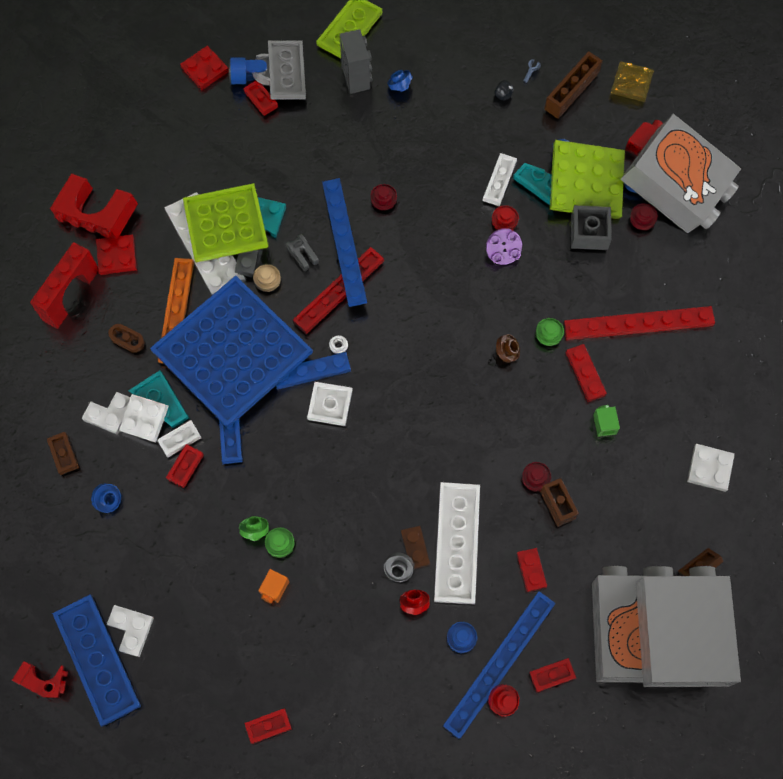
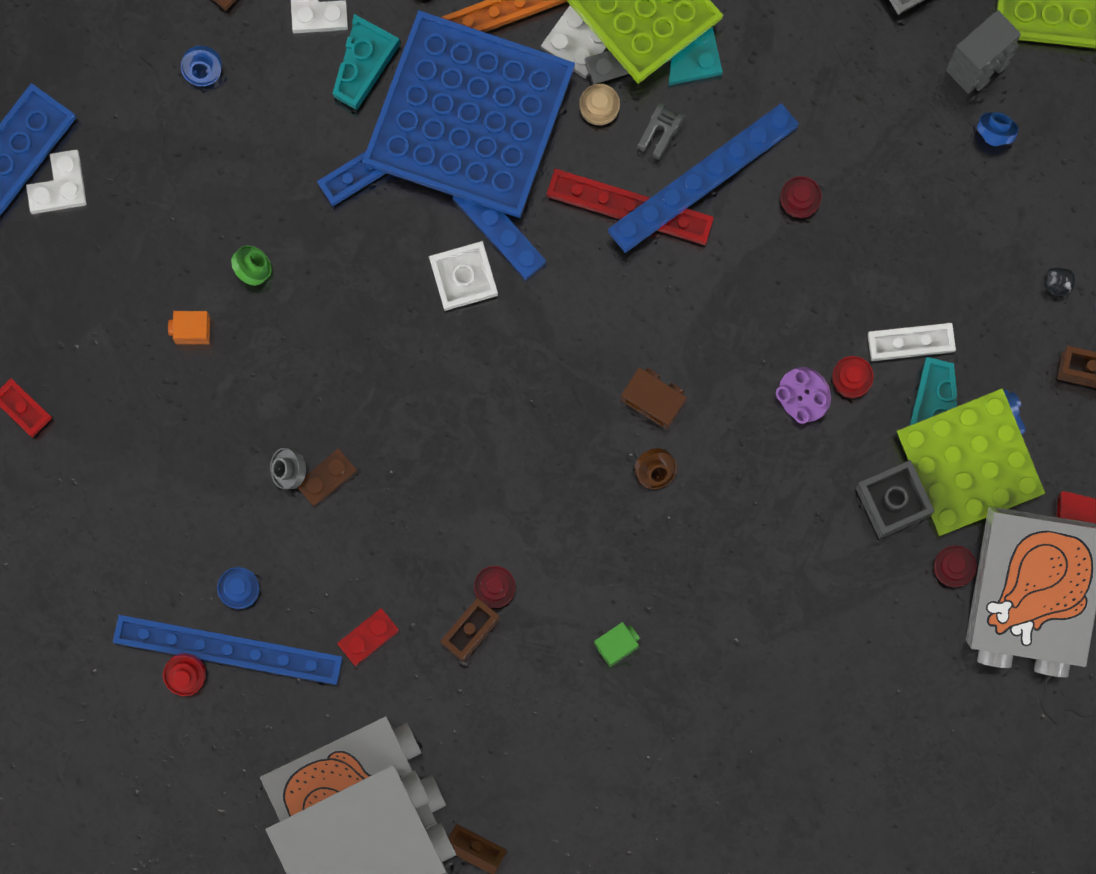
camera: 65 degrees right, 10 degrees up
white plate [119,394,169,443] -> none
white plate [157,420,201,458] -> none
red plate [166,444,204,488] -> none
bright green plate [265,527,295,558] -> none
white plate [329,336,348,354] -> none
red plate [400,590,430,615] -> none
white plate [434,482,480,605] -> none
red plate [529,658,576,692] -> none
bright green plate [536,318,564,346] -> none
red plate [563,306,715,340] -> none
red plate [566,344,607,402] -> none
white plate [687,444,734,492] -> none
none -> reddish brown brick [620,367,687,430]

